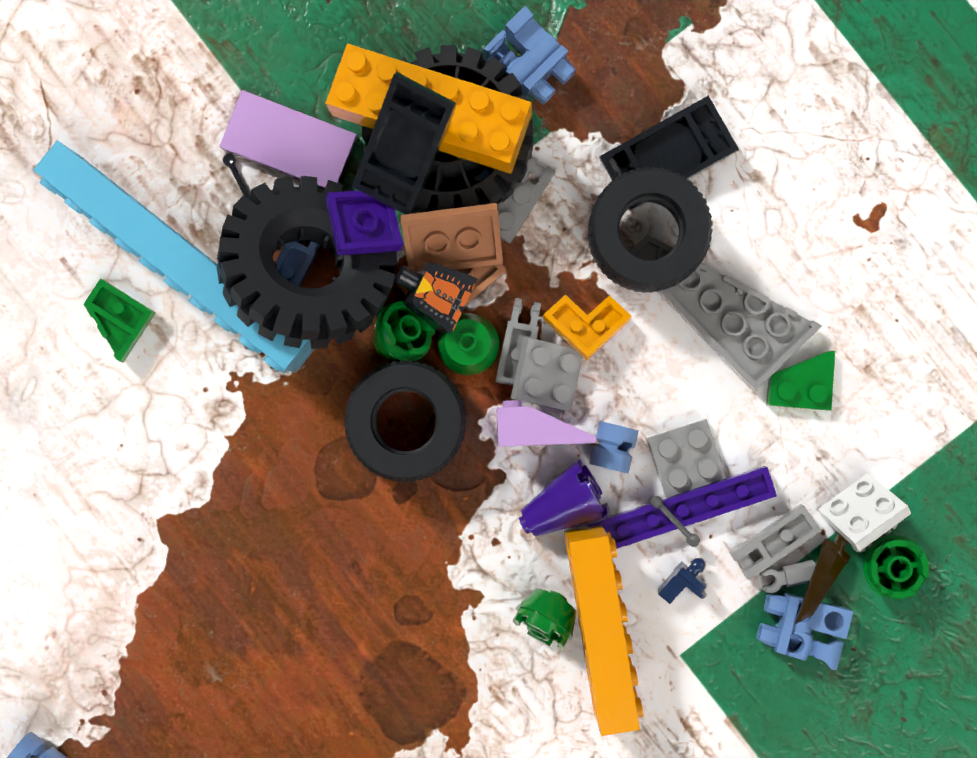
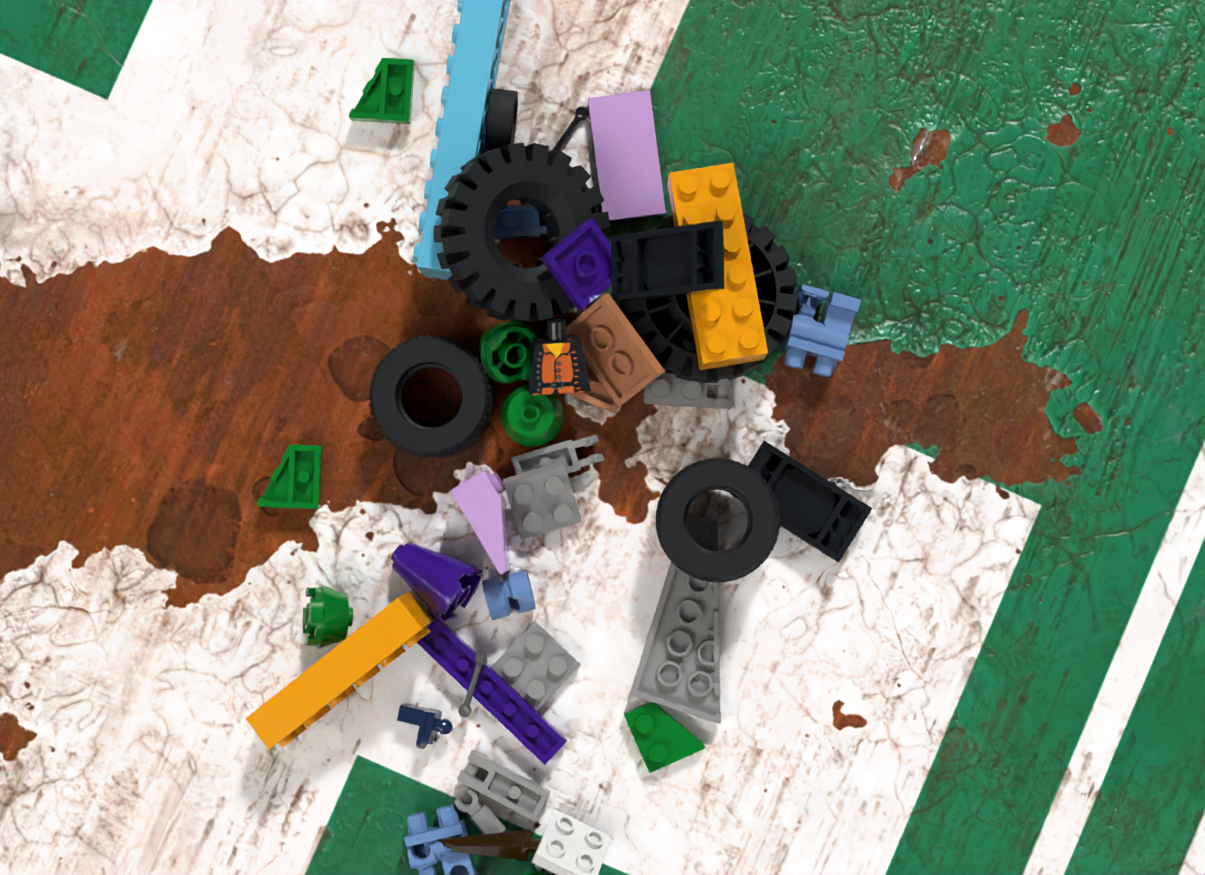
camera: 65 degrees right, 0 degrees up
light orange plate [543,295,632,361] -> none
none -> green wing [257,444,323,509]
none -> black tyre [486,88,518,149]

